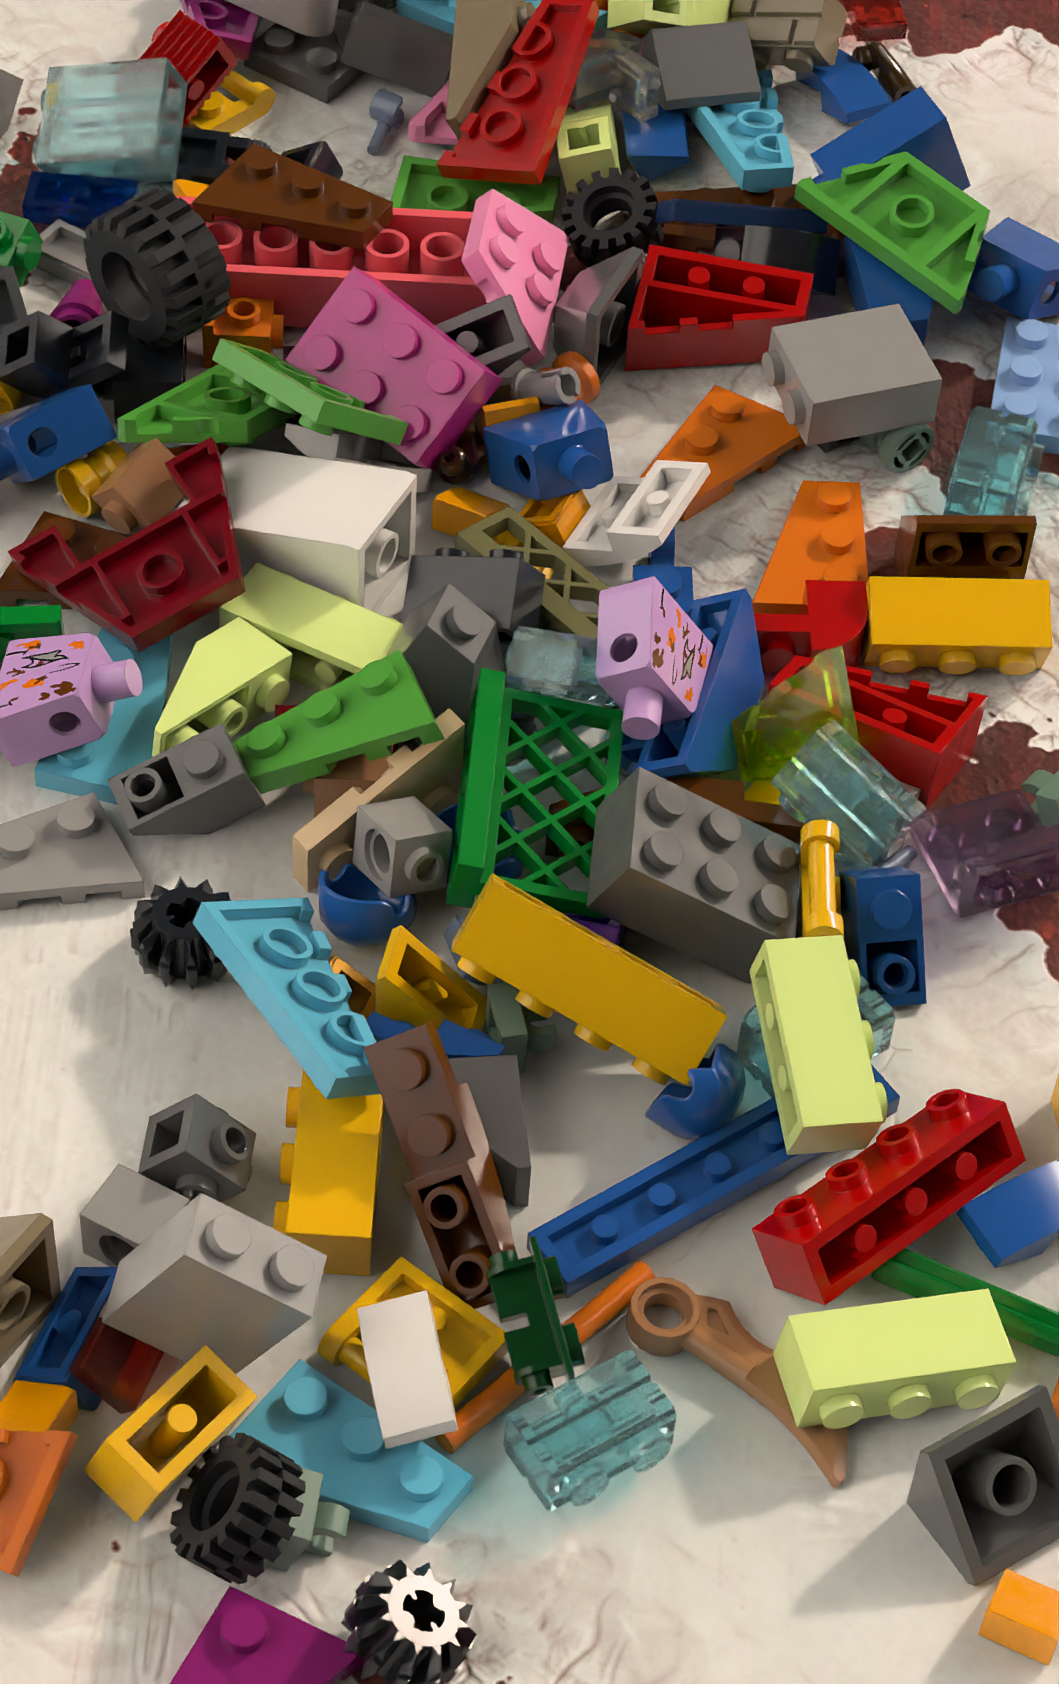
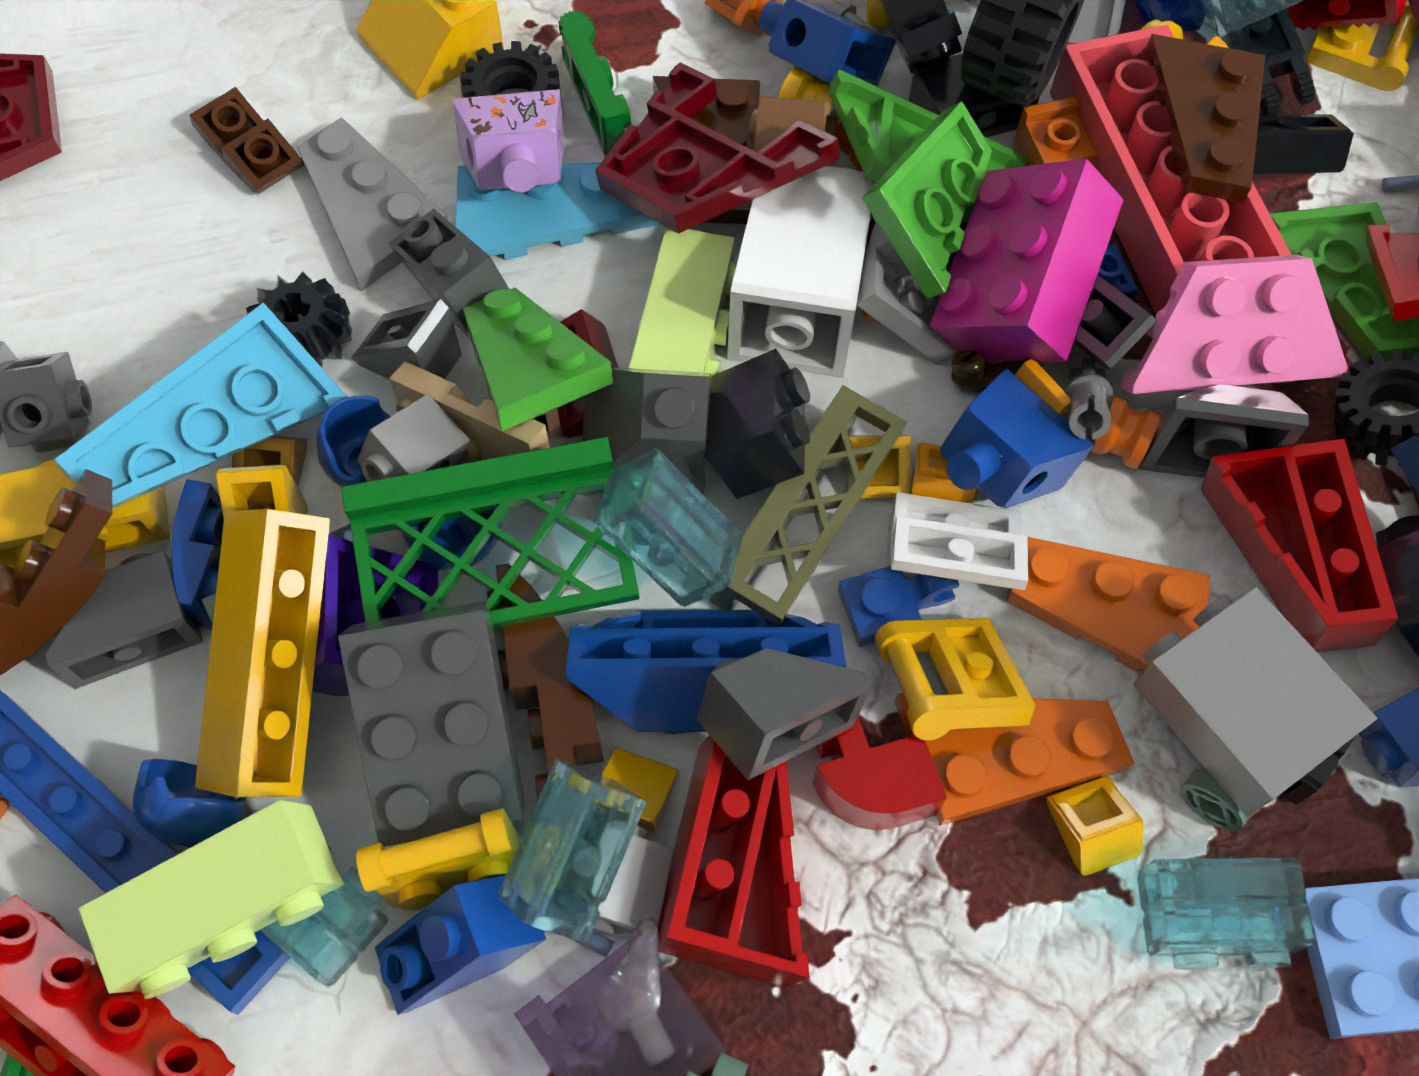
camera: 75 degrees right, 15 degrees up
yellowish green slope [152,617,292,757] -> none
light orange slope [431,486,509,537] -> none
lavender torso [596,576,713,740] -> none
clear neon green wing [731,646,863,782] -> none
yellow brick [862,576,1053,675] -> none
reddish brown slope [894,515,1037,579] -> none
none -> dark grey slope [351,299,462,379]
none -> clear animal [595,915,676,1067]
none -> dark grey slope [696,648,873,780]
none -> yellow plate [875,618,1036,741]
none -> yellow slope [1047,775,1143,876]

